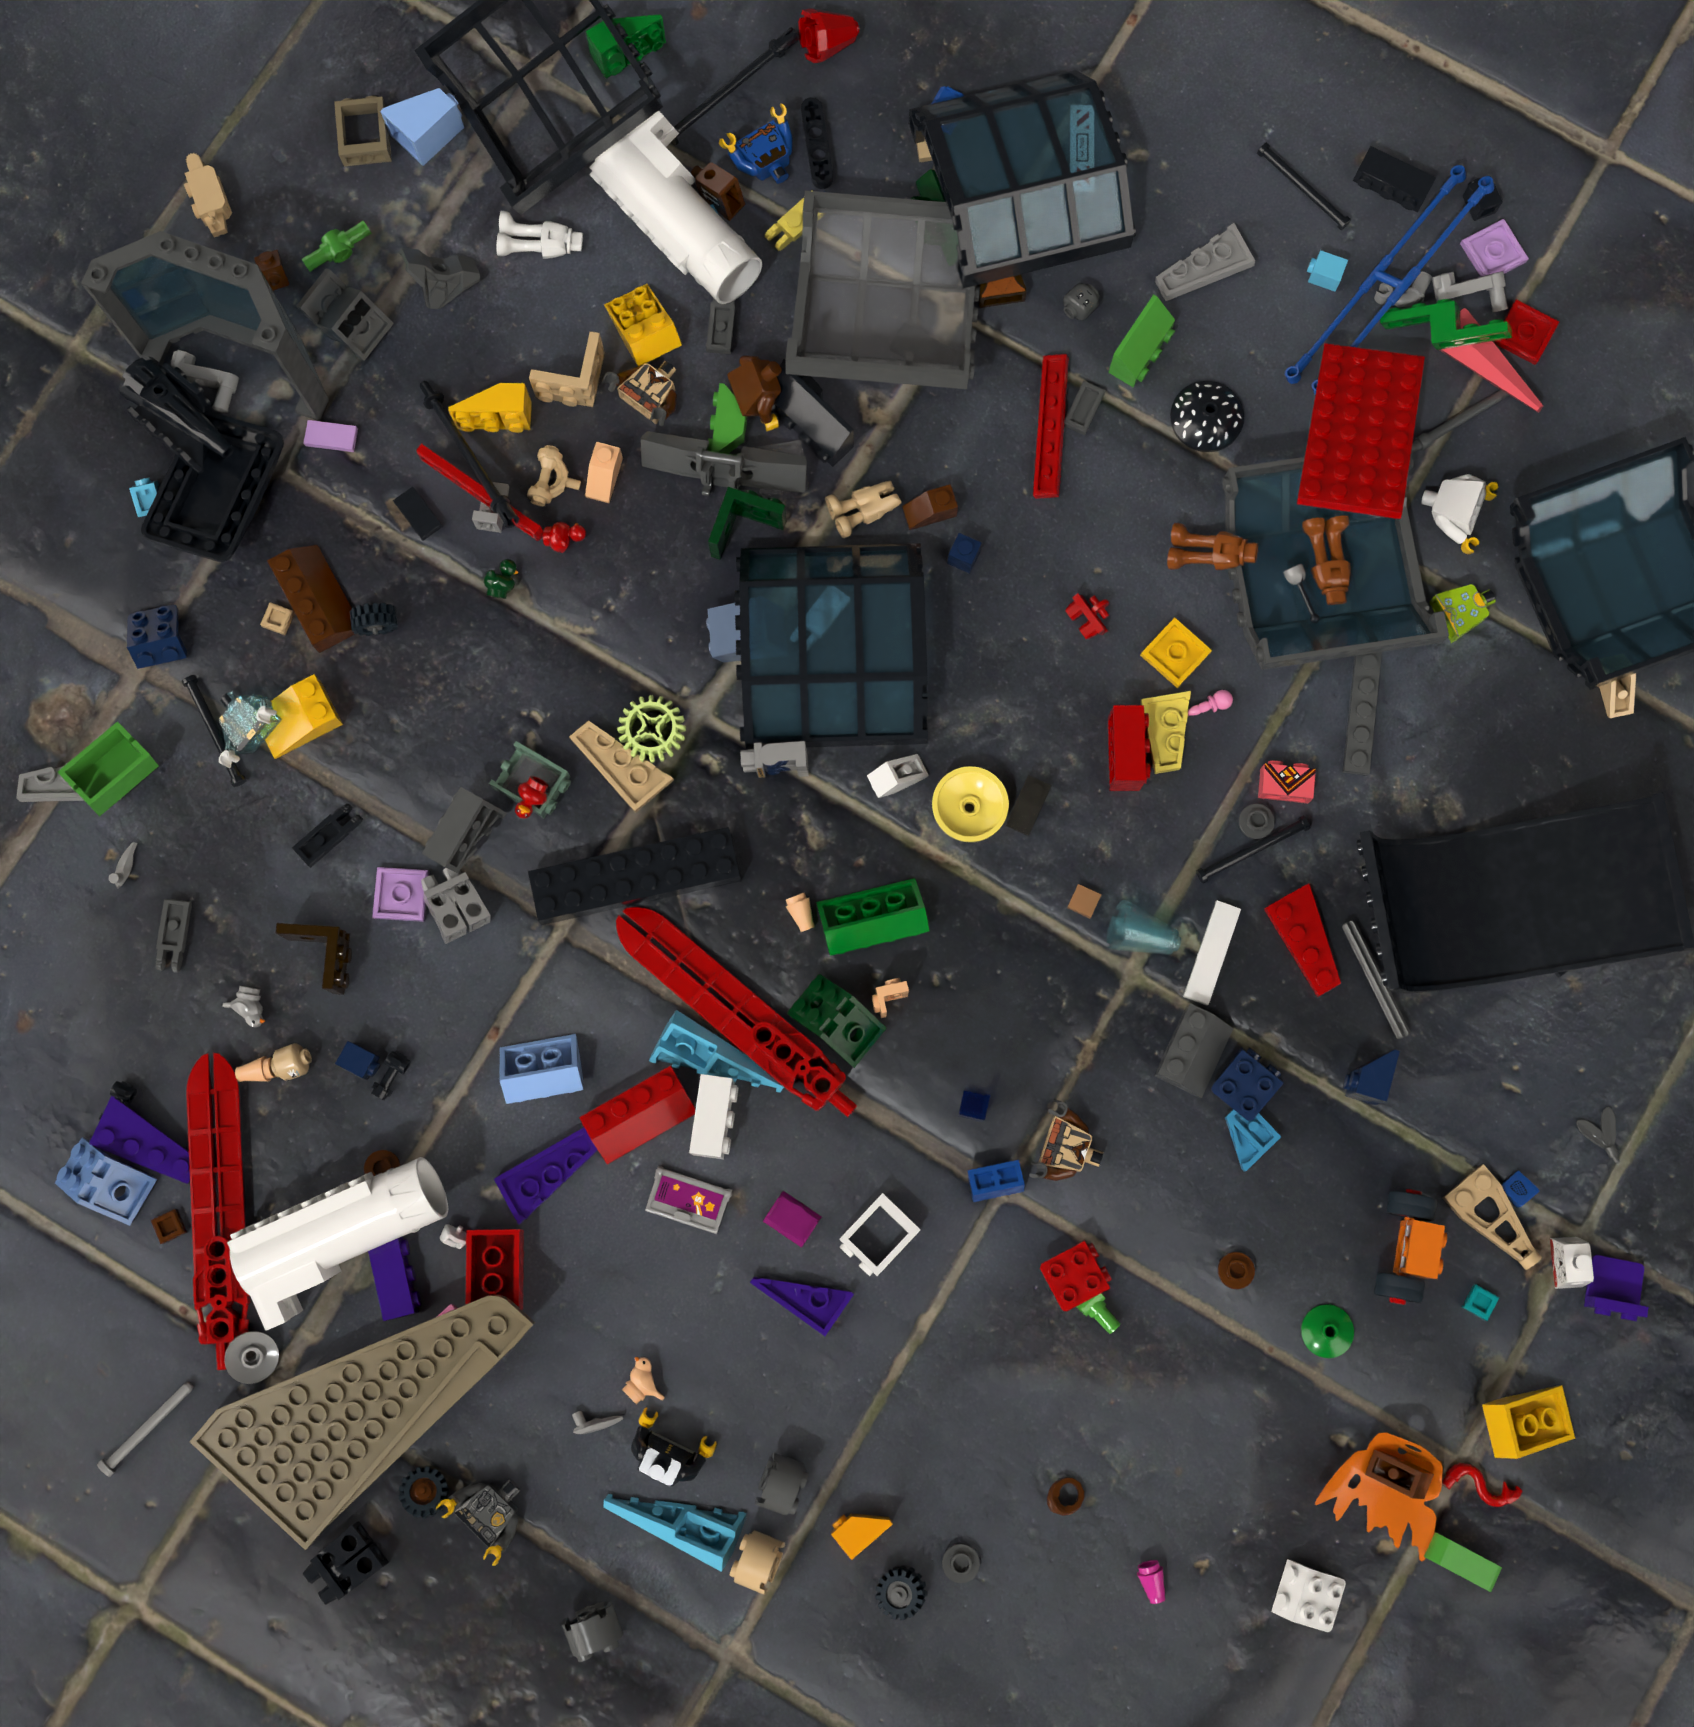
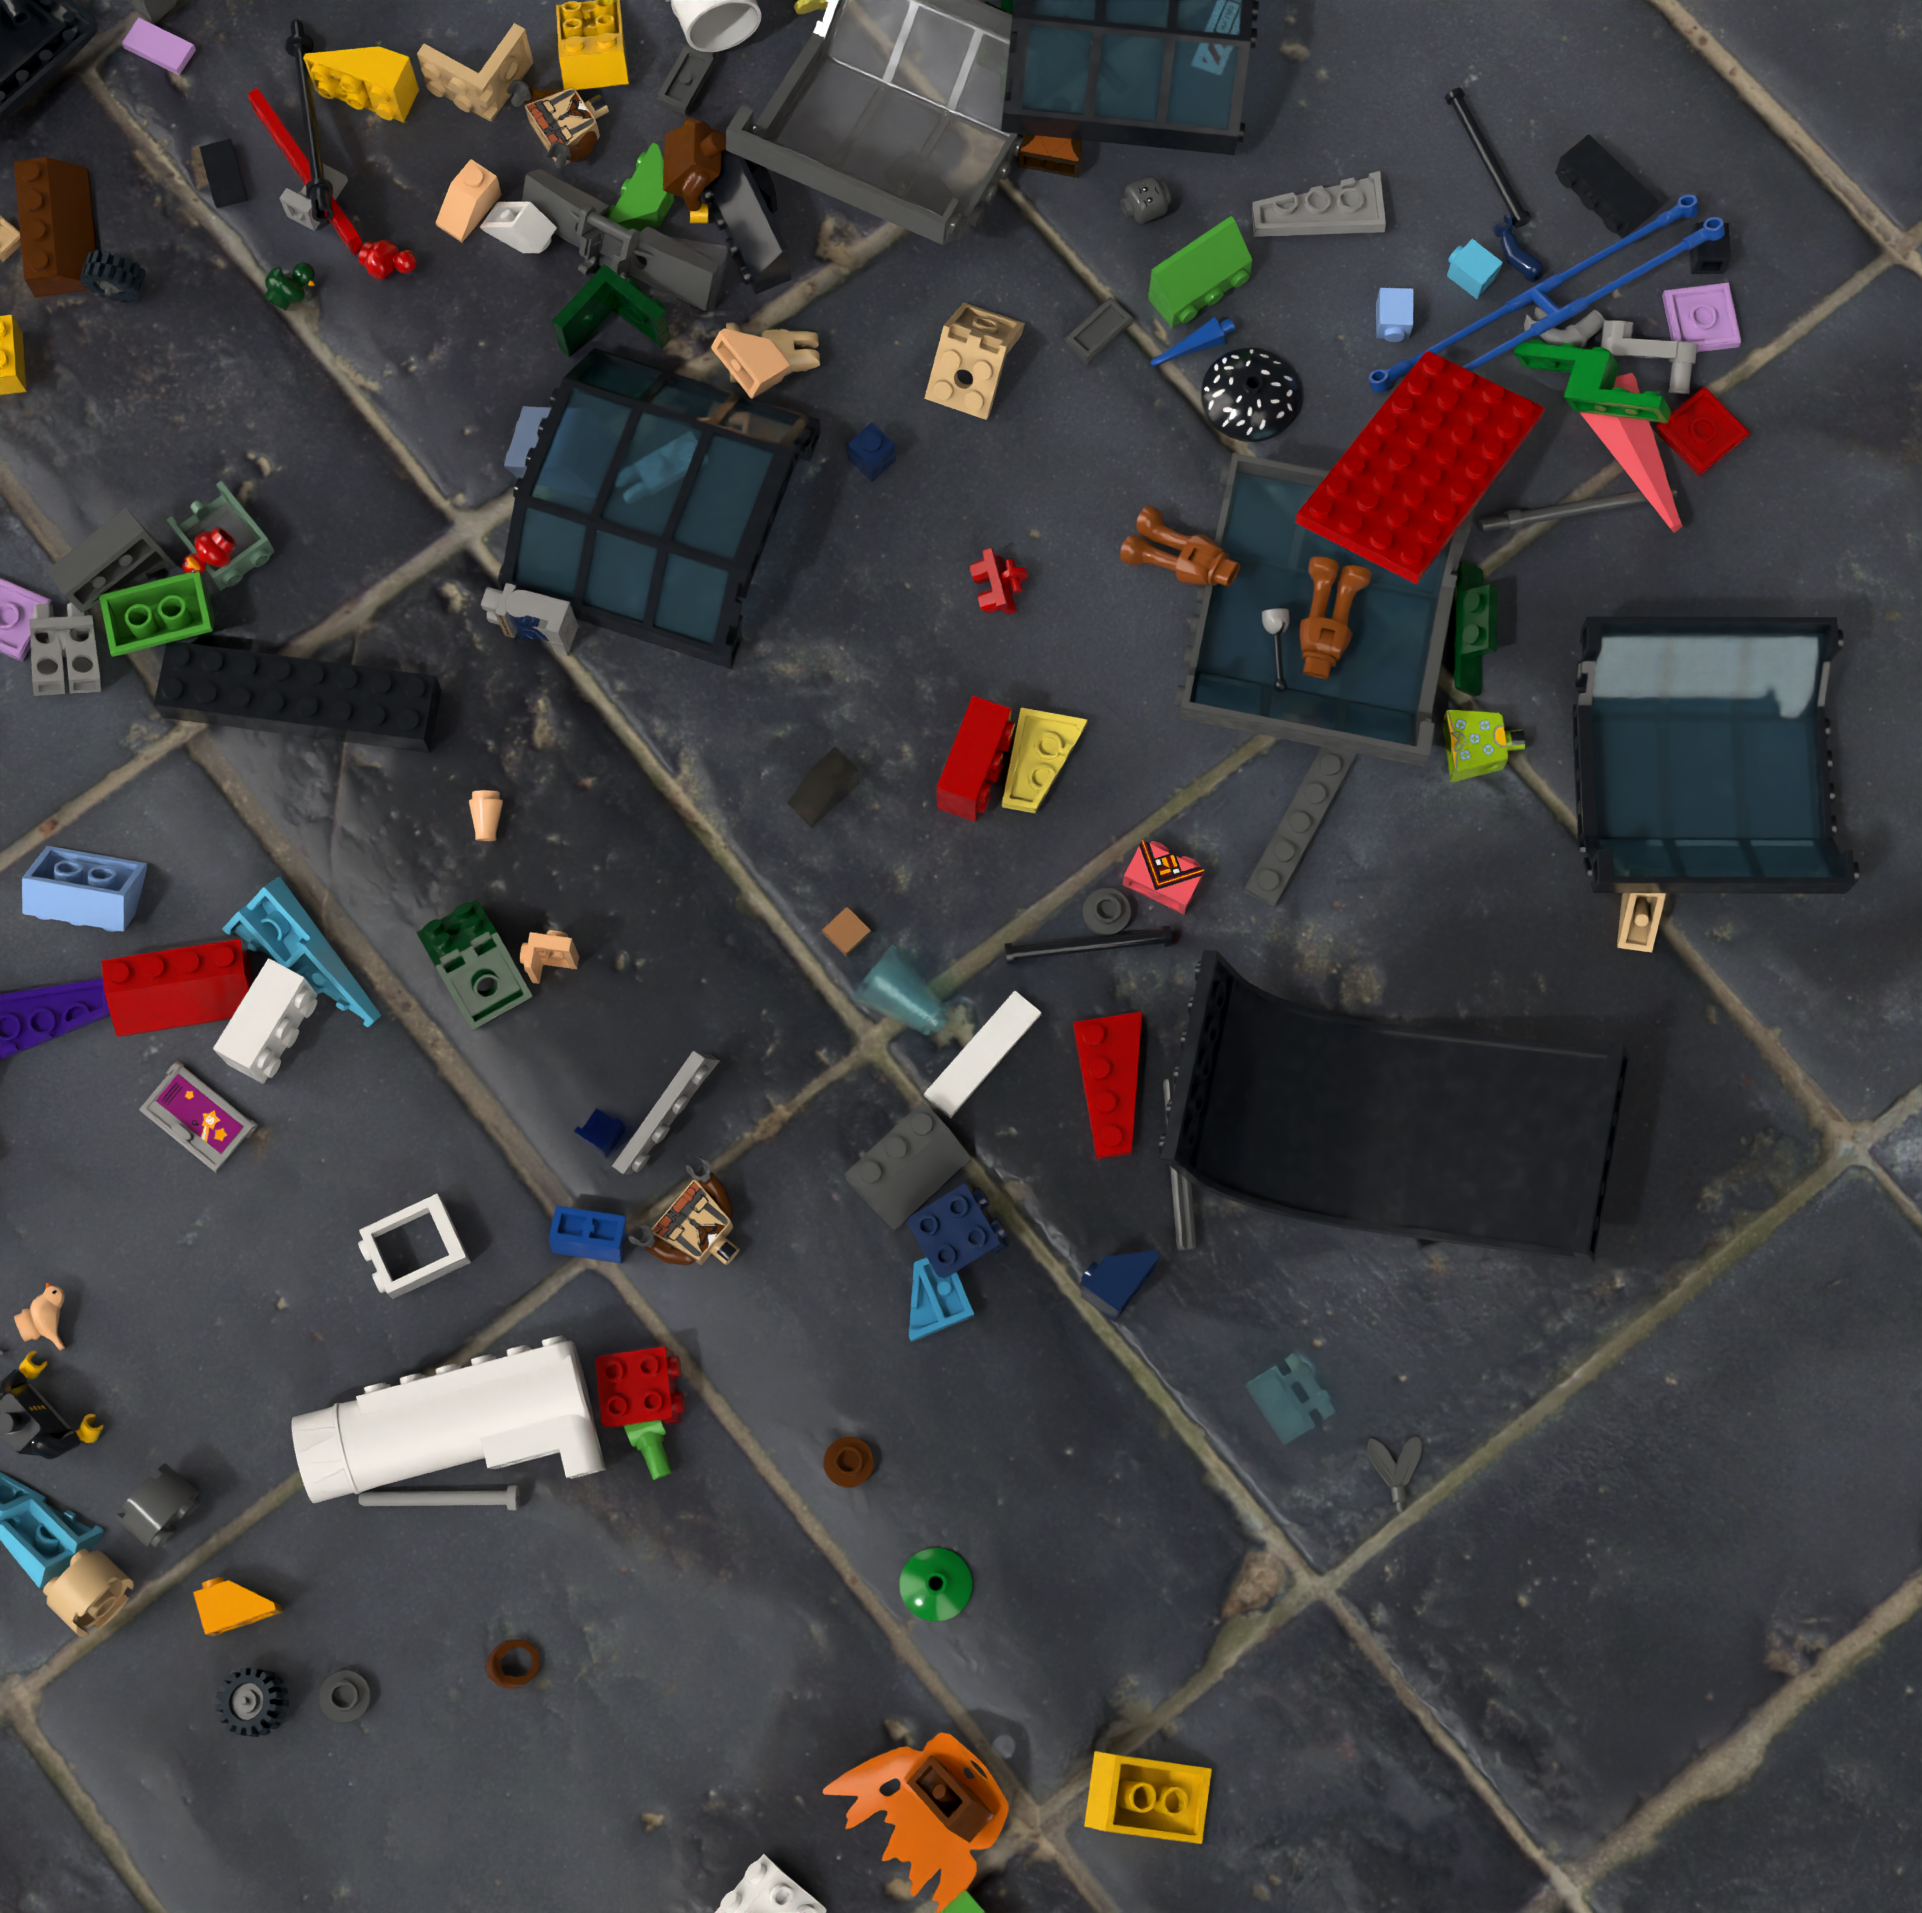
camera: 20 degrees right, 5 degrees down
tan piece [527,445,581,507] -> none
tan wing [569,721,674,813] -> none
red piece [616,907,857,1118] -> none
yellowish green gear [617,695,686,763] -> none
dark purple wing [750,1277,854,1336] -> none
magenta piece [763,1191,822,1248] -> none
green slope [816,878,930,956] -> none
white slope [867,754,929,798] -> none
reddish brown slope [902,484,958,530] -> none
light yellow dish [932,766,1009,842] -> none
red tile [1033,354,1069,499] -> none
dark pink cone [1137,1560,1166,1604] -> none
yellow plate [1140,617,1212,689] -> none
bright pink bar [1188,690,1233,716] -> none
brick [1374,1189,1447,1305] -> none
white torso [1422,474,1498,554] -> none
tan plate [1442,1164,1542,1270] -> none
red animal [1442,1463,1523,1507] -> none
teal tile [1462,1284,1499,1321] -> none
blue slope [1501,1171,1540,1208] -> none
white torso [1550,1237,1594,1289] -> none
dark purple bracket [1584,1255,1649,1322] -> none
none -> bright green slope [99,571,215,657]
none -> white piece [292,1336,606,1503]
none -> light grey bar [359,1485,520,1510]
none -> white slope [480,202,557,253]
none -> light grey wing [612,1050,720,1174]
none -> light nougat slope [711,328,791,399]
none -> tan bracket [924,302,1025,420]
none -> blue piece [1150,316,1235,366]
none -> clear light blue plate [1245,1352,1336,1446]
none -> light blue brick [1376,288,1413,342]
none -> dark green bracket [1453,561,1498,697]
none -> dark blue arm [1493,215,1543,282]

